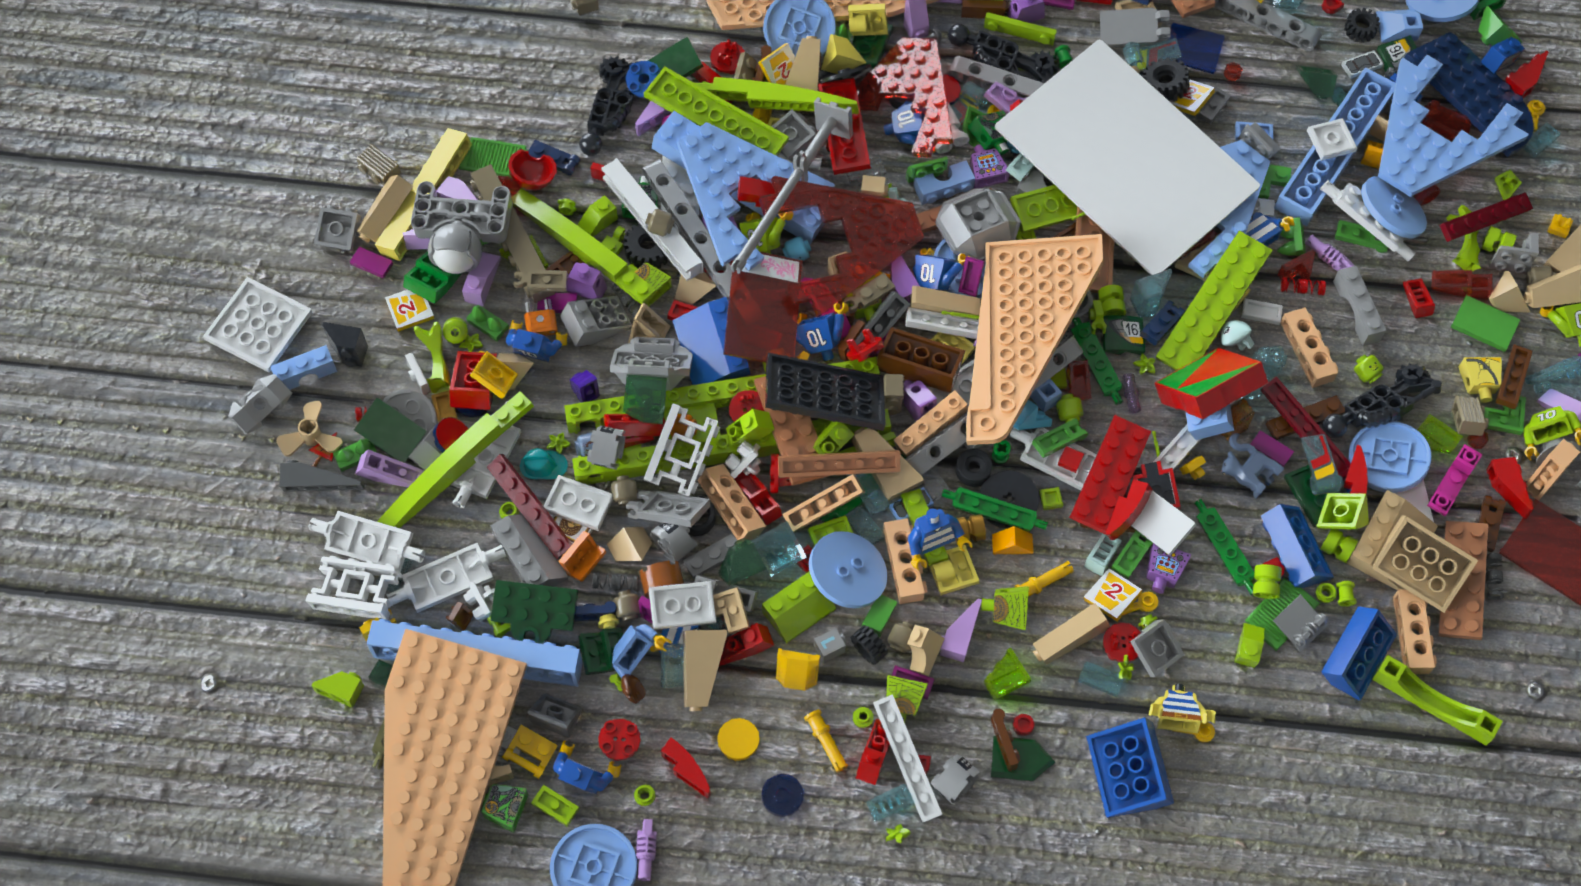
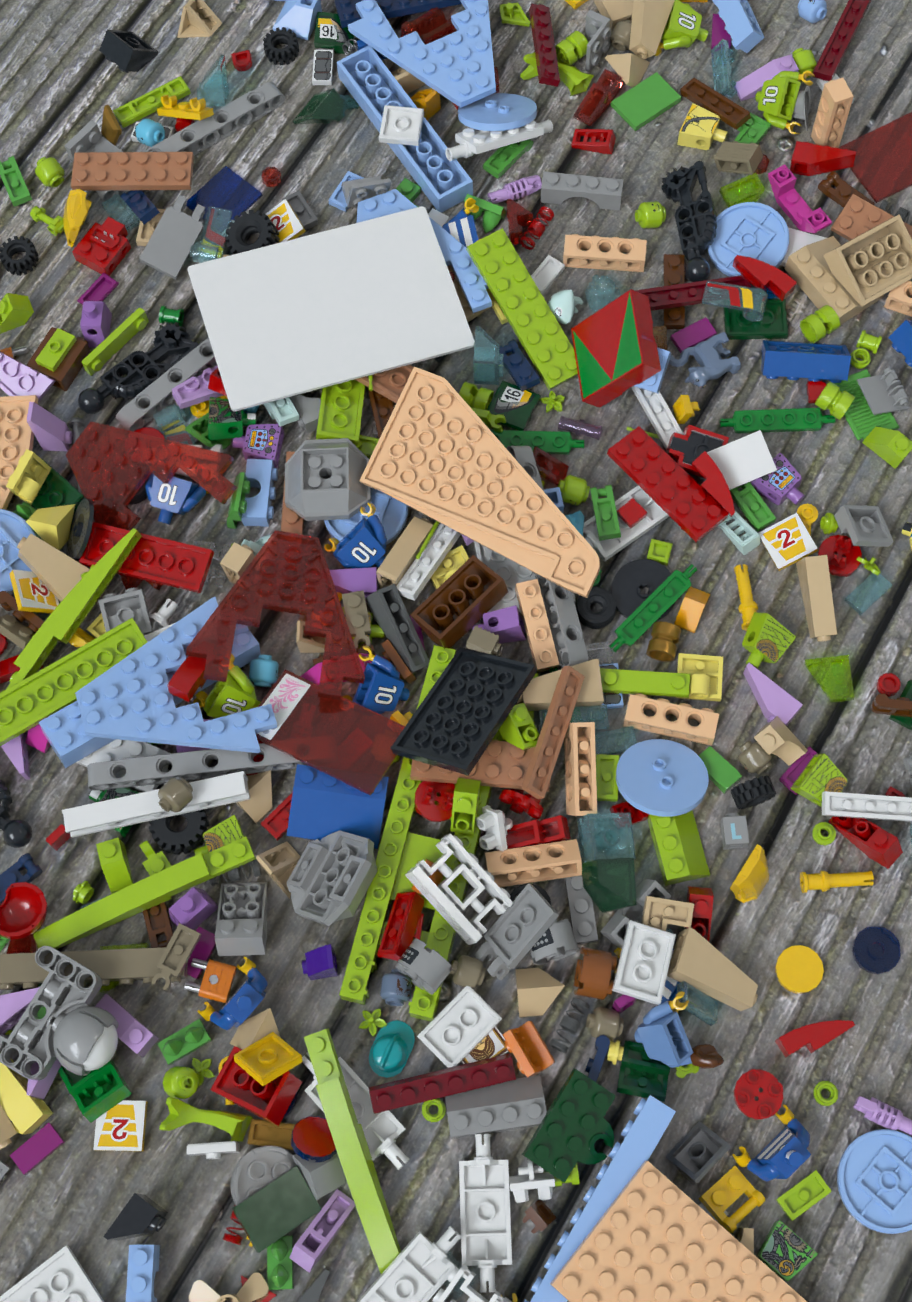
camera: 60 degrees left, 5 degrees up
clear green slope [623,374,667,424] -> none
light grey piece [730,97,853,274] -> none
red plate [846,329,884,362] -> none
blue torso [908,509,972,571] -> none
magenta tile [958,256,985,297] -> none
lime slope [1317,493,1369,529] -> none

